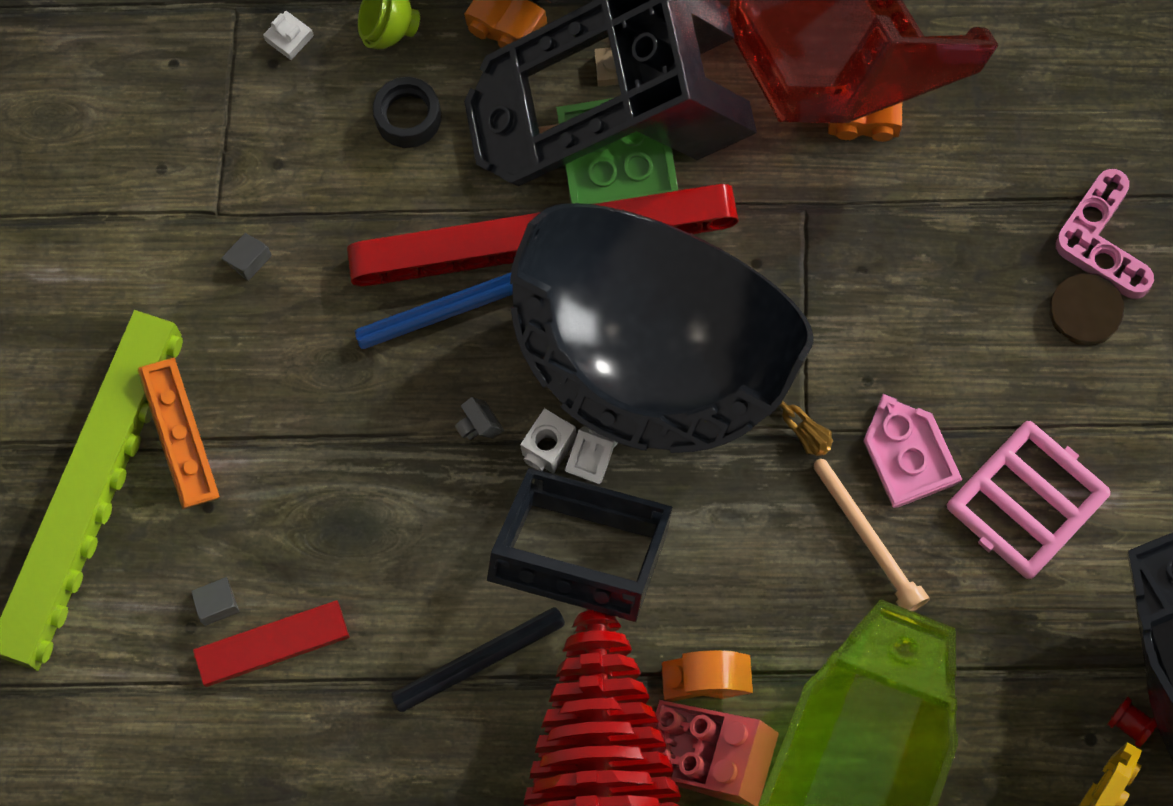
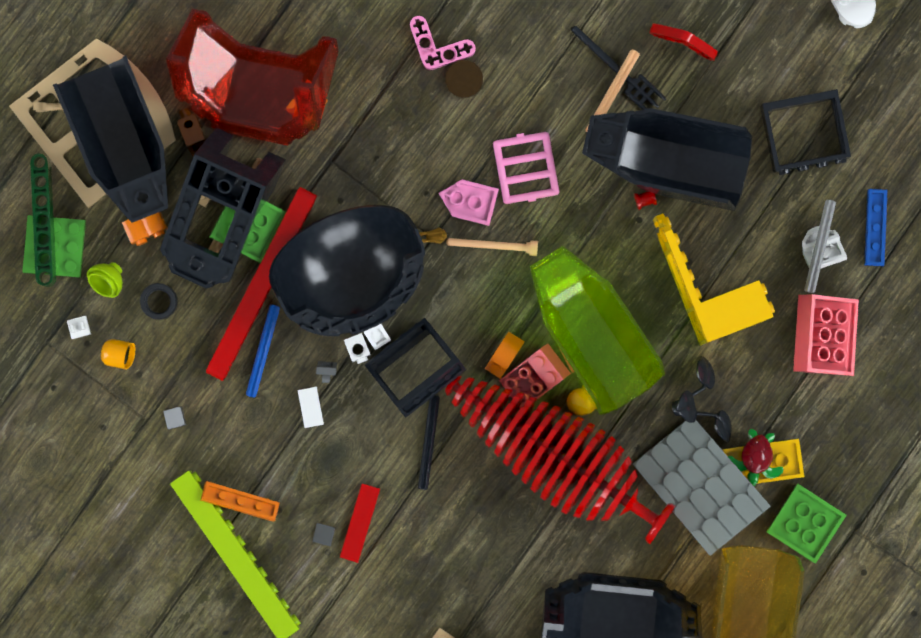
camera: 60 degrees left, 15 degrees up
none -> light orange helmet [101,339,136,370]
none -> white tile [298,387,324,428]

